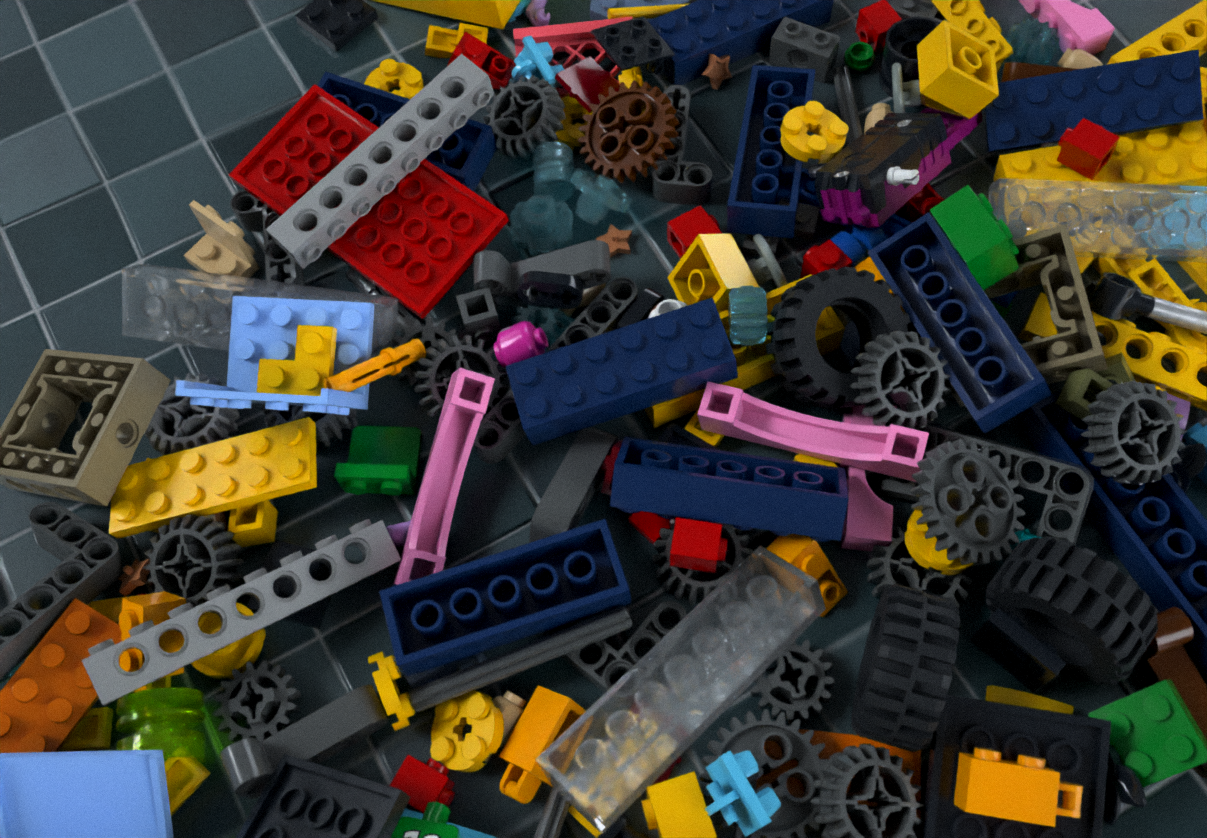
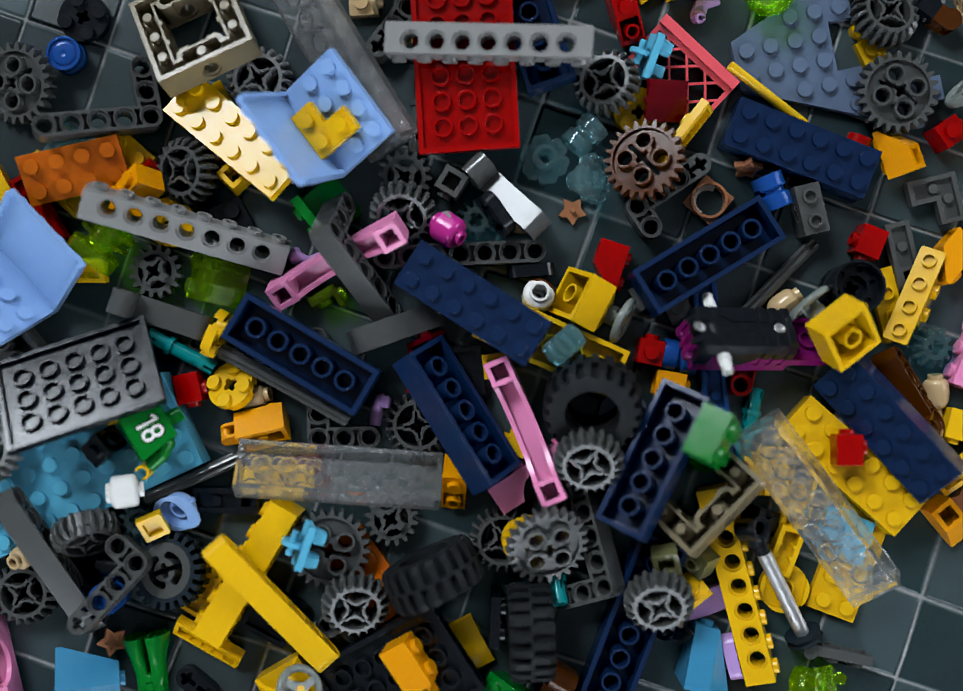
camera: 45 degrees right, 25 degrees up
nougat piece [118,558,150,597] -> none
light orange pin [324,338,426,392] -> none
black hinge [591,16,675,75] -> none
red brick [670,517,728,573] -> none
yellow plate [780,101,849,164] -> none
green plate [844,42,875,71] -> none
none -> teal pin [149,327,219,376]
none -> clear neon green bracket [184,252,251,309]
none -> clear neon green bracket [307,284,349,310]
none -> dark grey beam [309,192,401,322]
none -> lavender arm [369,393,392,426]
none -> nougat piece [682,175,734,225]
none -> blue wheel [750,170,794,212]

